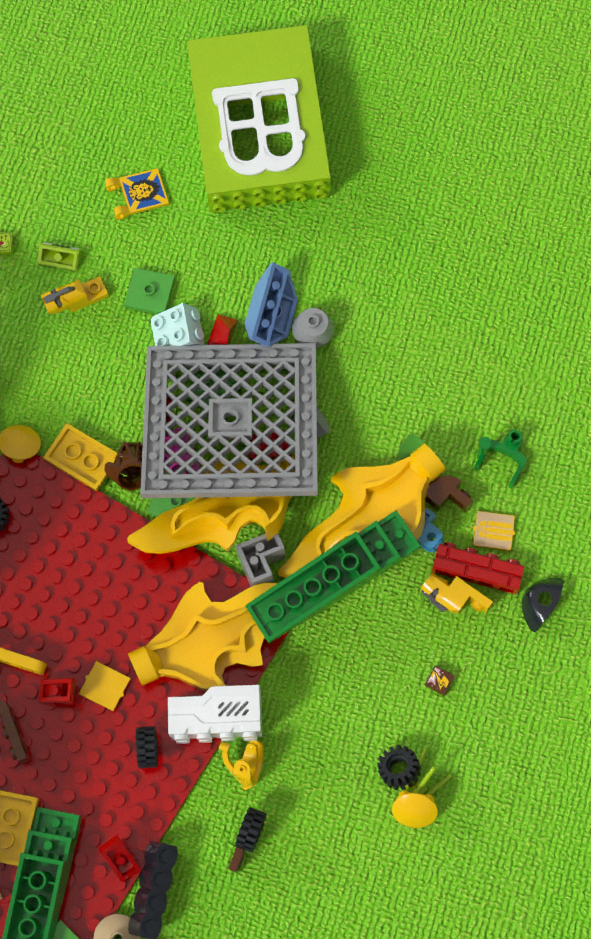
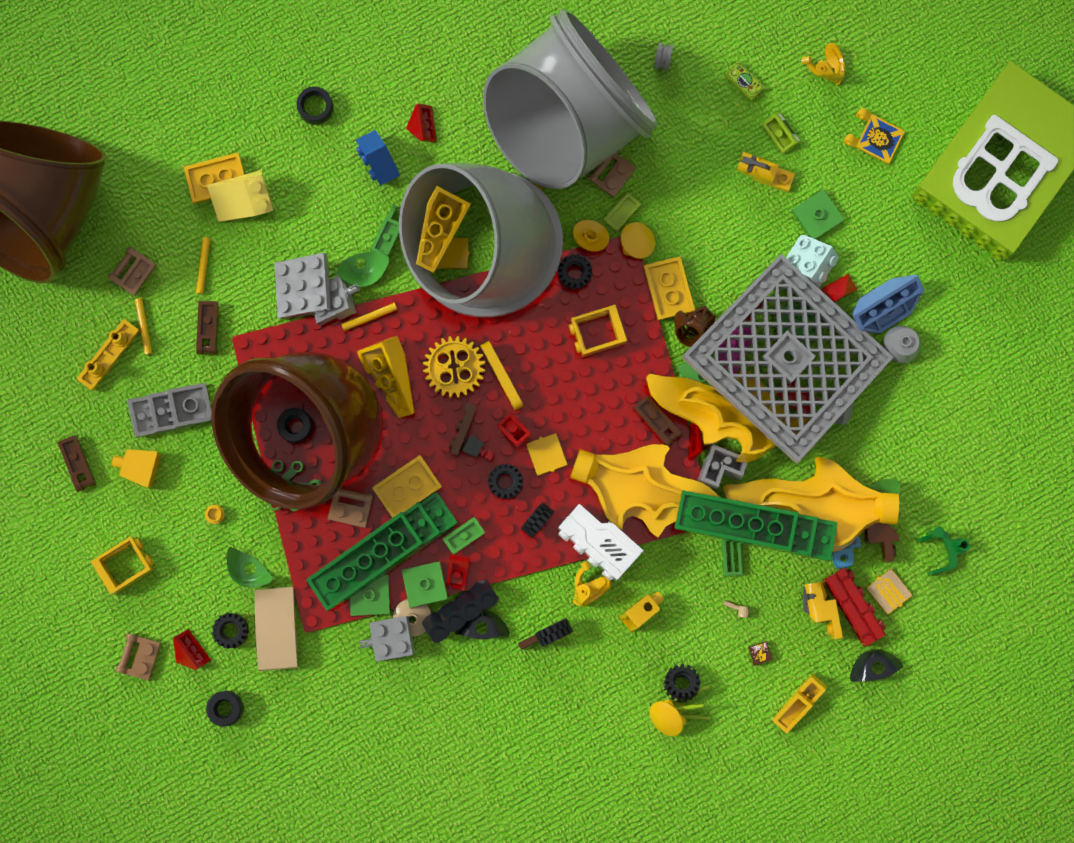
camera: 35 degrees right, 10 degrees up
none -> bright green plate [402,561,448,609]
none -> bright green plate [443,517,485,555]
none -> black piece [455,610,510,639]
none -> pearl dark grey piece [461,435,495,461]
none -> black tyre [488,464,523,499]
none -> yellow window [569,305,627,357]
none -> yellow torso [619,592,664,632]
none -> reddish brown plate [633,395,683,448]
none -> red slope [689,422,710,460]
none -> bright green tile [721,539,743,576]
none -> tan hand [723,600,749,618]
none -> yellow slope [772,673,827,733]
none -> yellow helmet [802,43,845,85]

